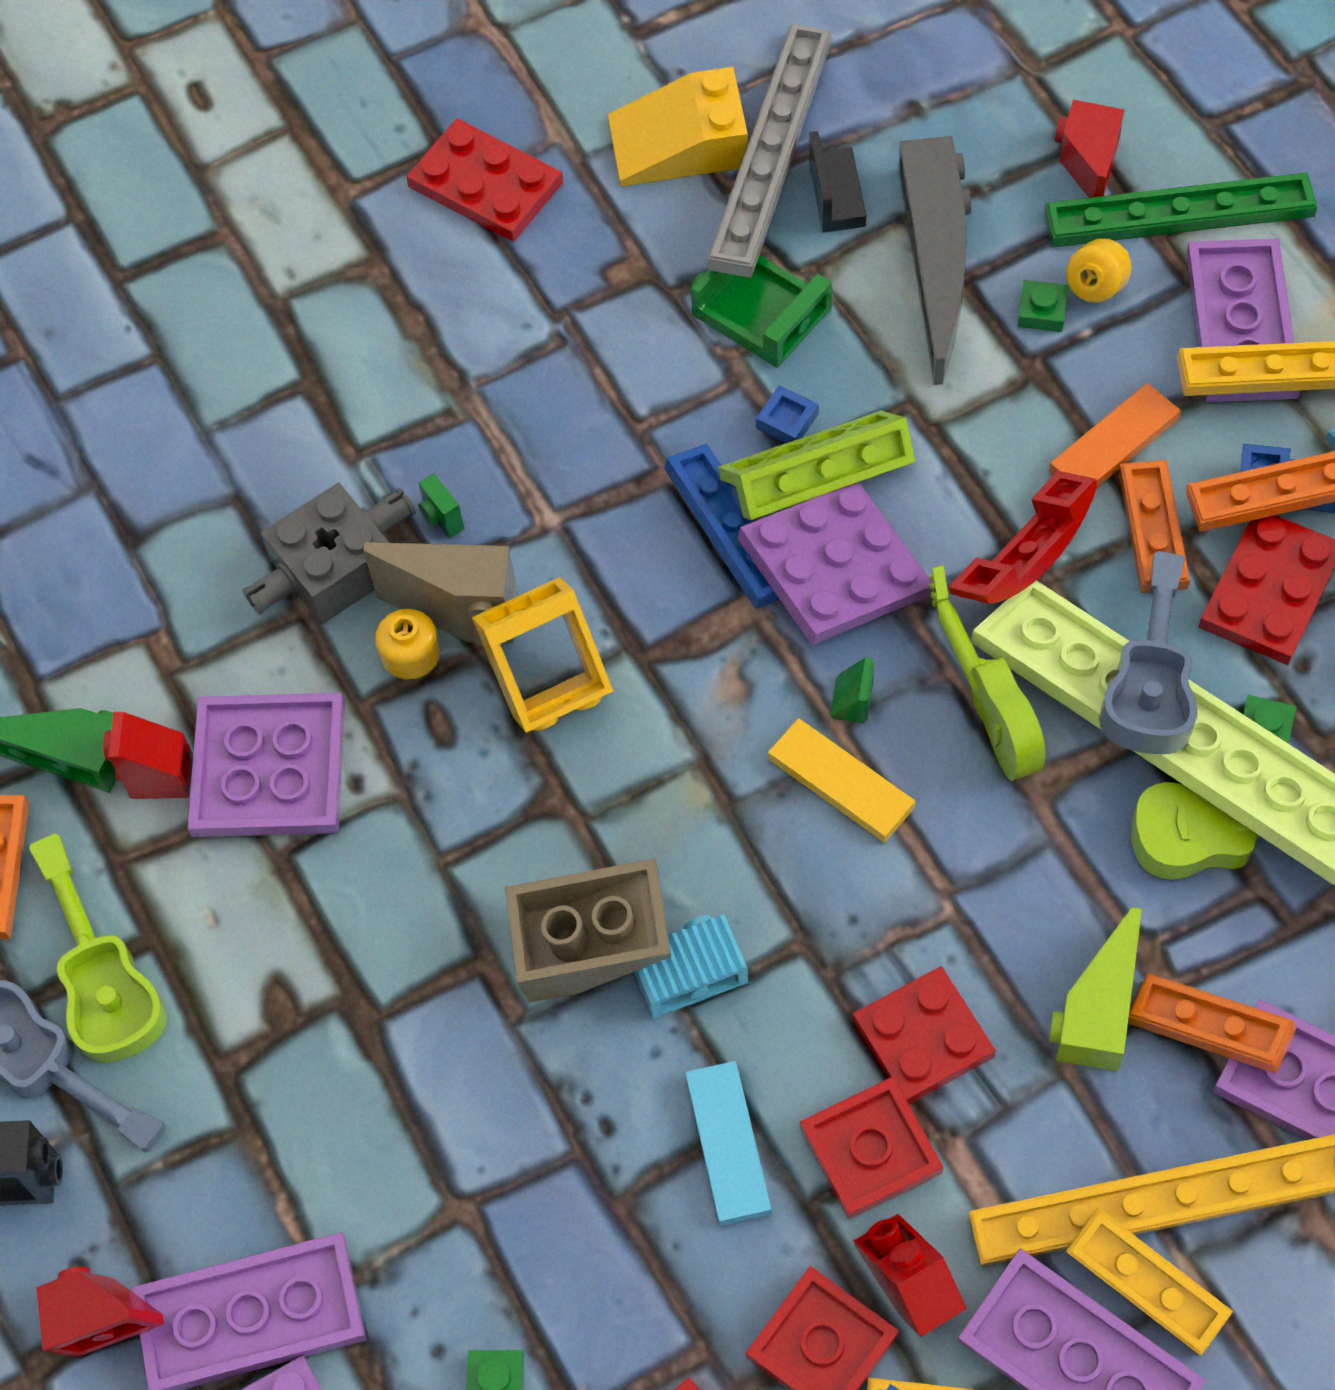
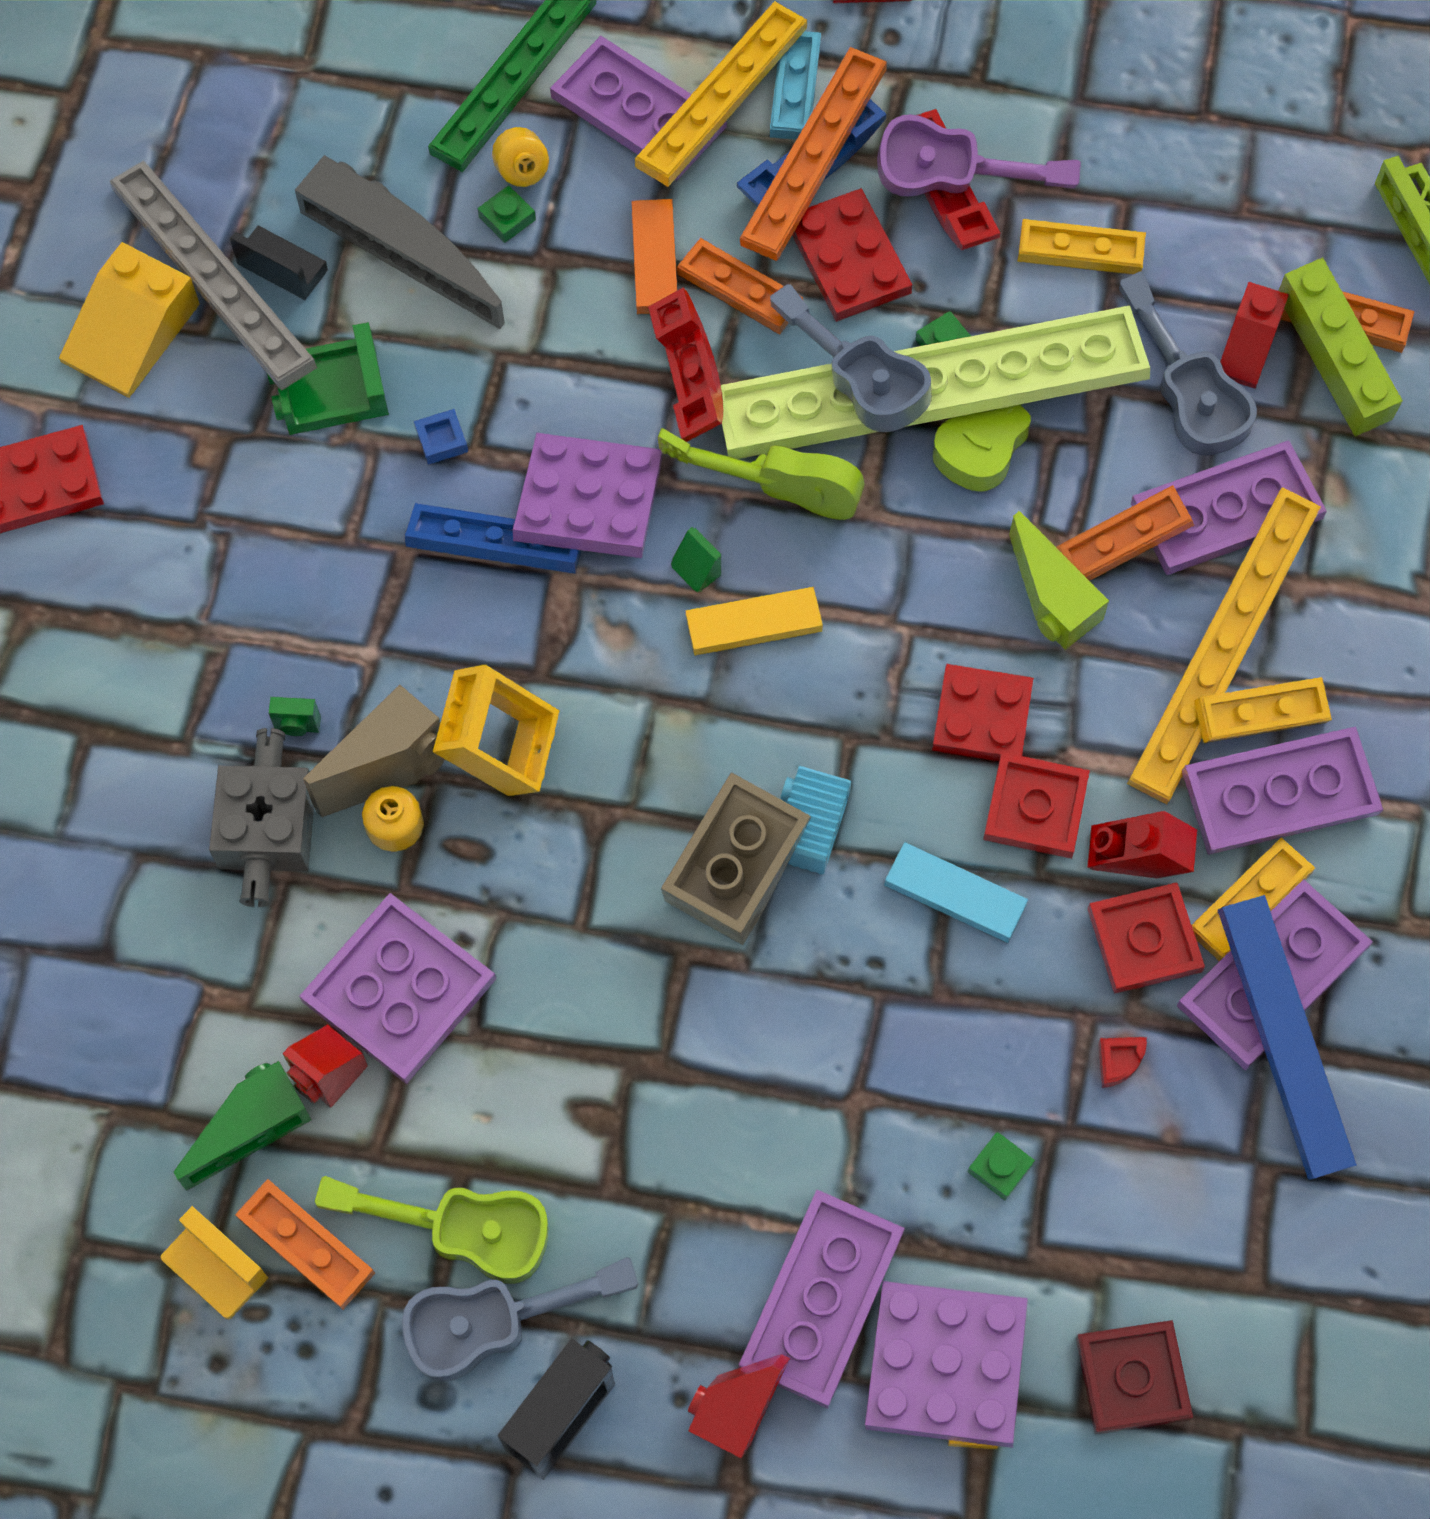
camera: 55 degrees left, 5 degrees up
lime fence [718,411,916,520] -> none
red slope [1055,99,1125,198] -> none

